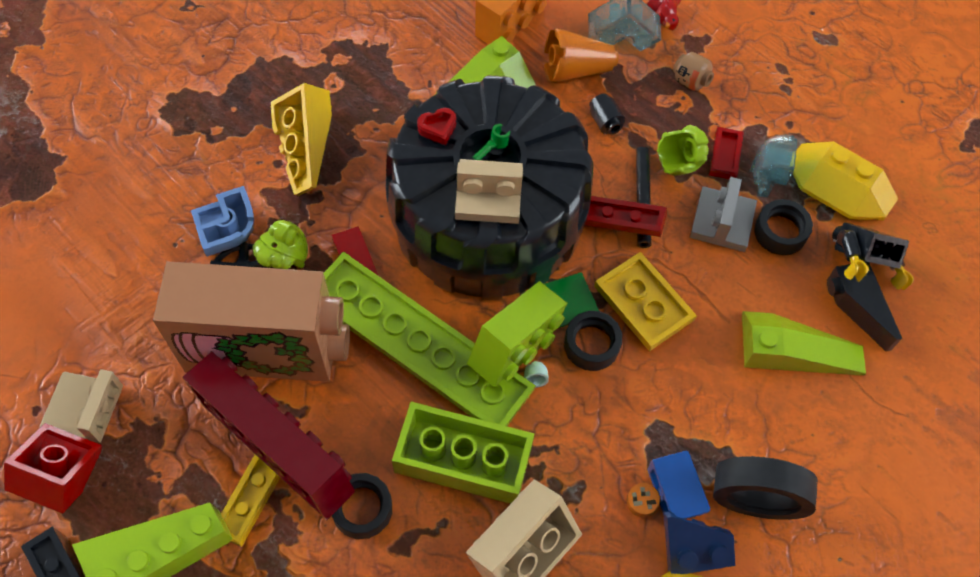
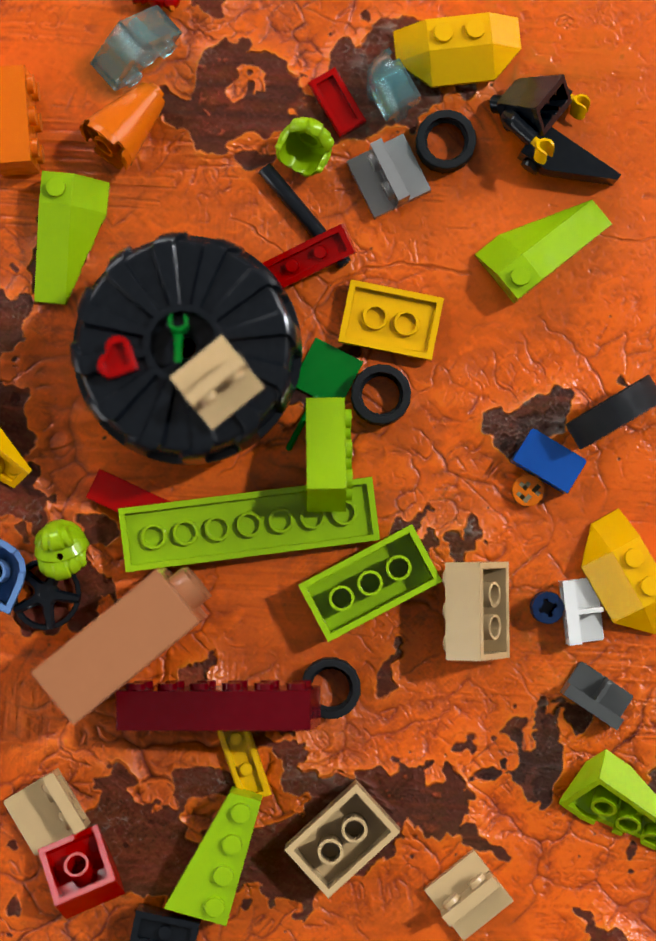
camera: 40 degrees left, 25 degrees up
light aqua hinge [524,361,549,387] -> none
black brick [589,94,625,134] -> none
dark blue wing [664,511,736,574] -> none
medium nougat head [673,52,714,91] -> none

